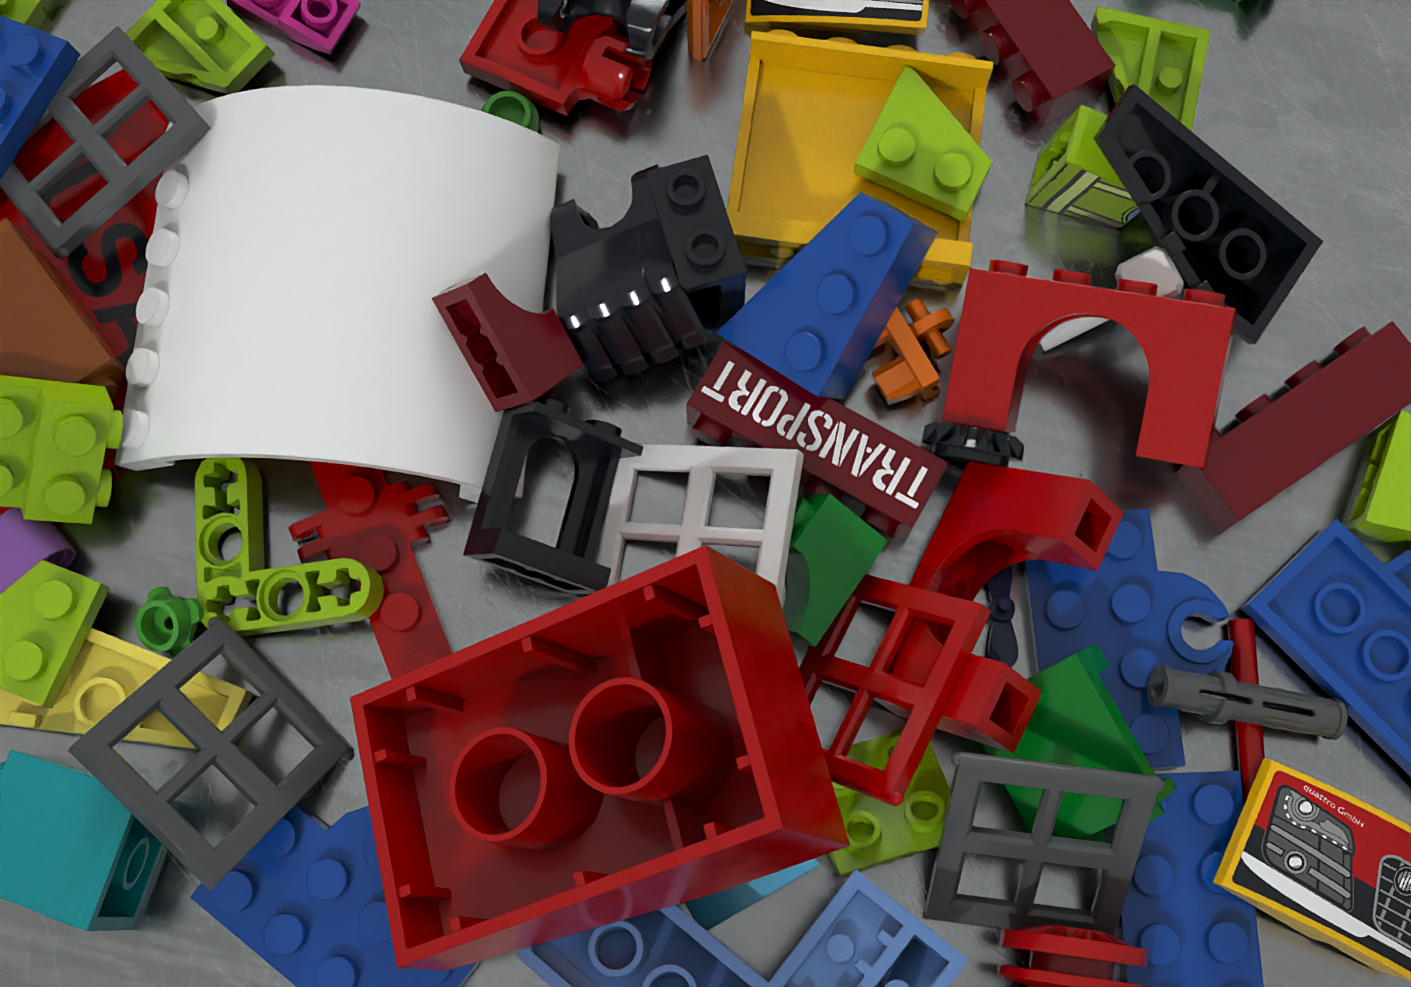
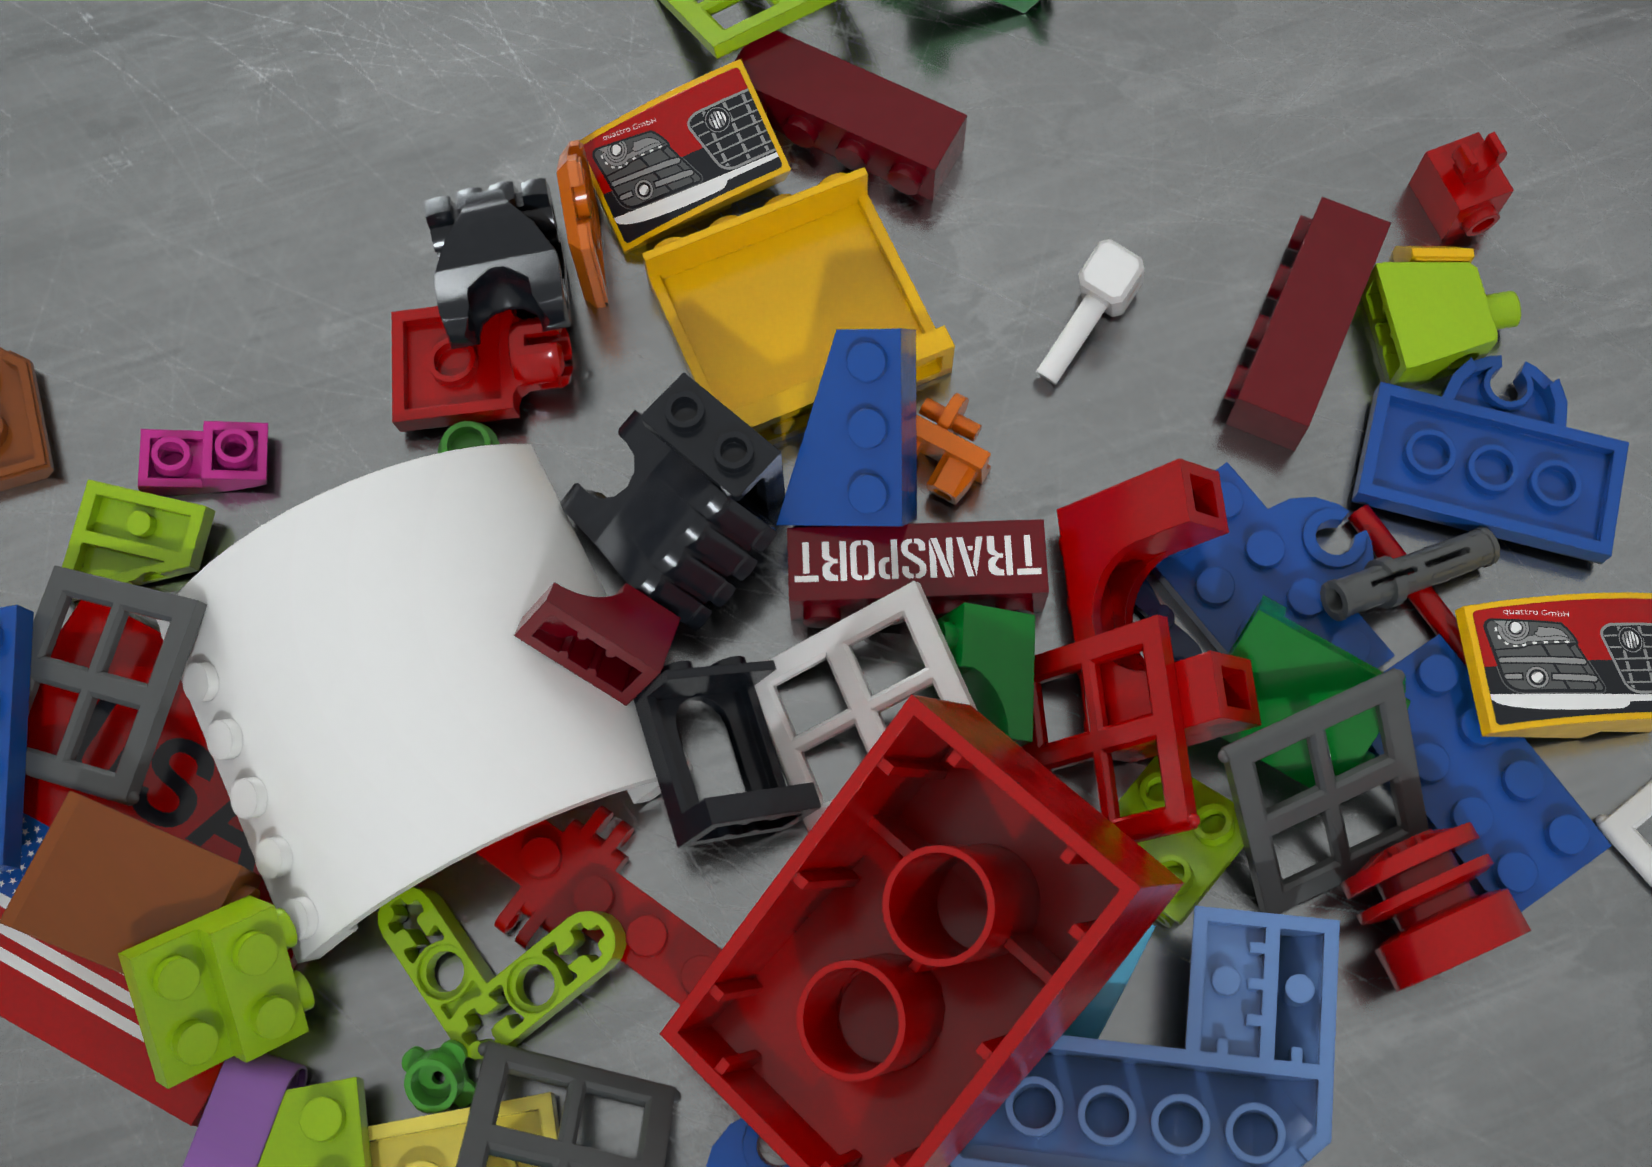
camera: 30 degrees left, 5 degrees down
lime wing [854,65,993,222] -> none
black gear [921,421,1024,467] -> none
red arch [942,260,1238,468] -> none
lime torso [1025,105,1140,228] -> none
lime wing [1091,6,1211,131] -> none
black wedge [1093,84,1323,344] -> none

